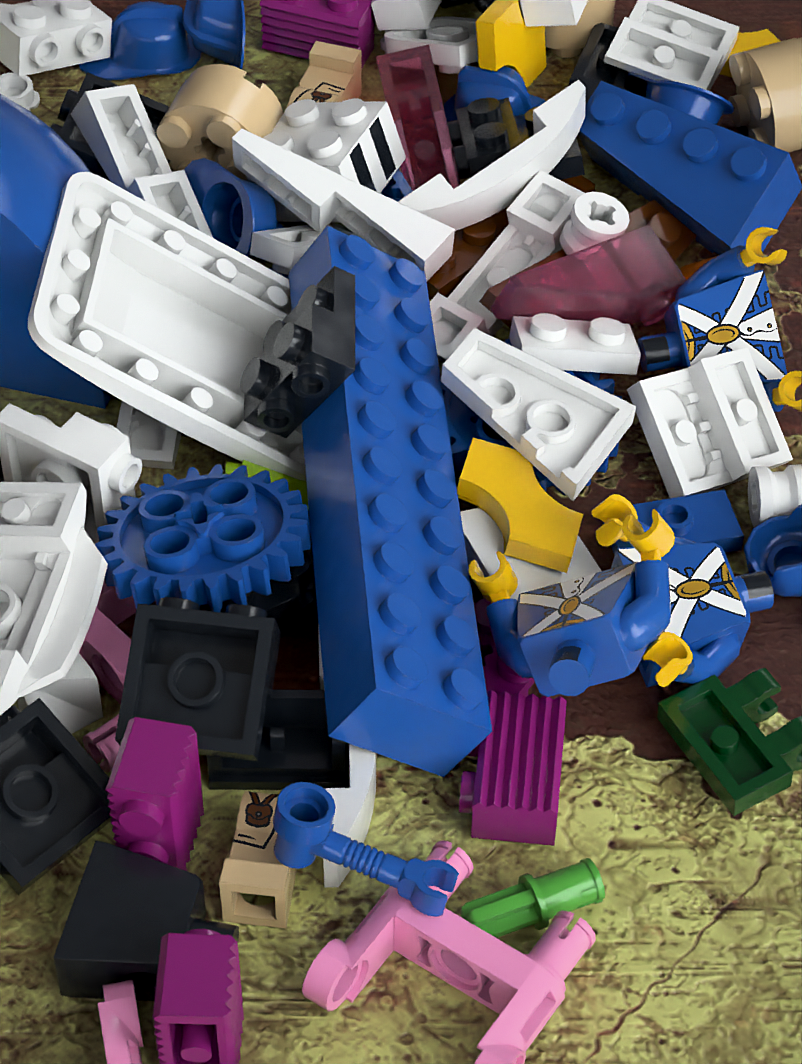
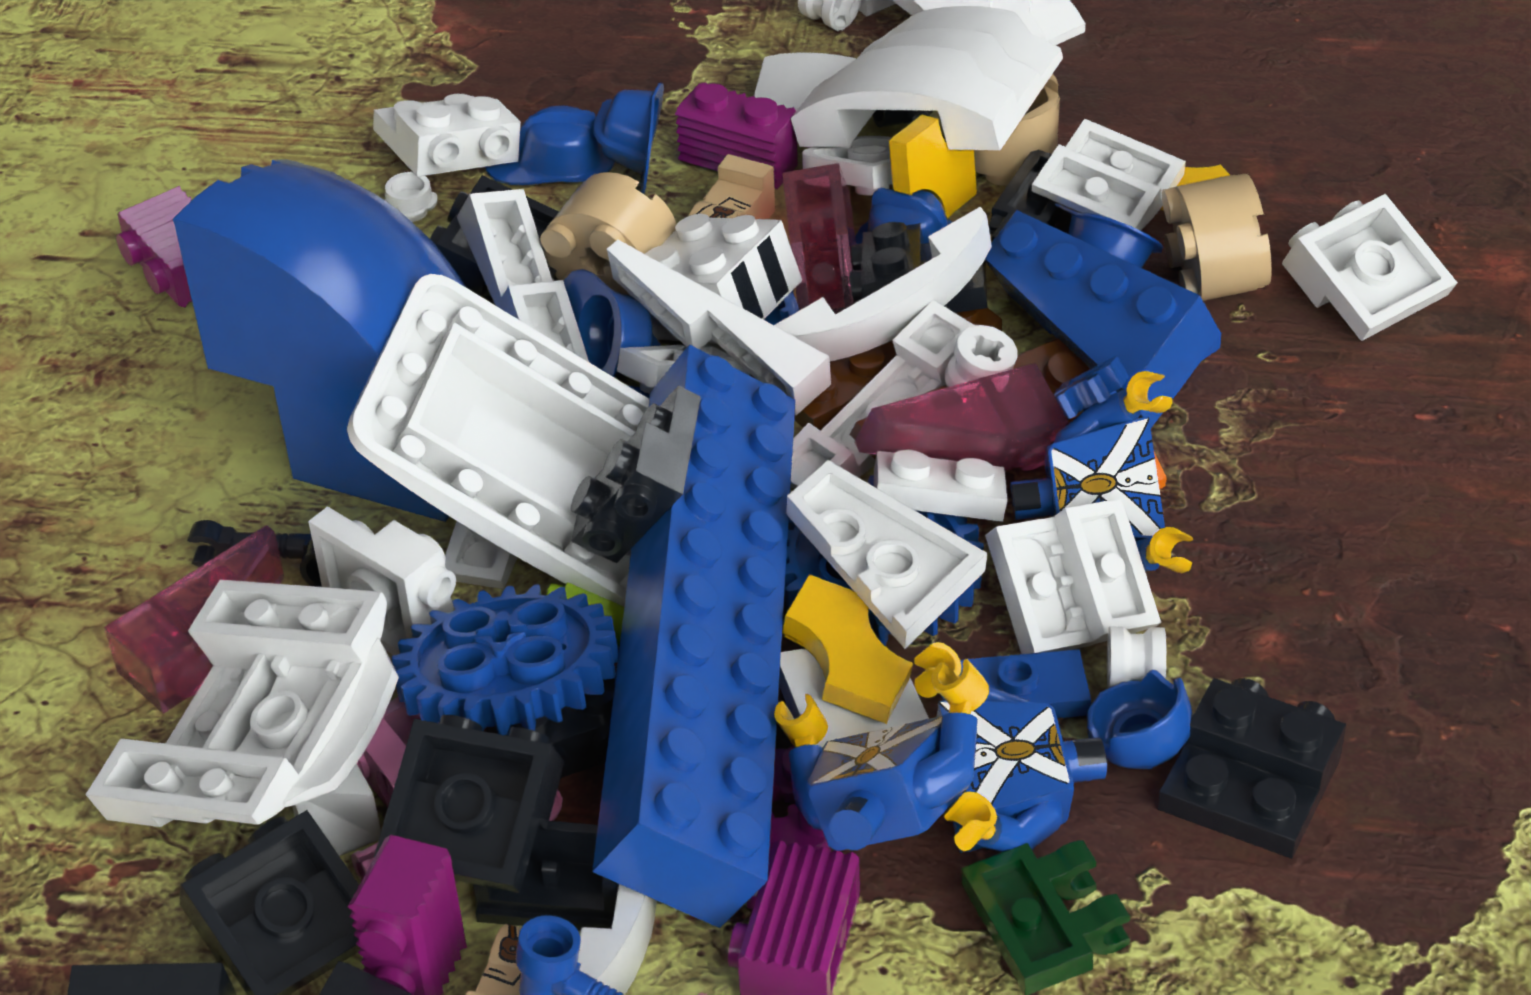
camera: 10 degrees right, 5 degrees down
none -> blue plate [1054,355,1129,419]

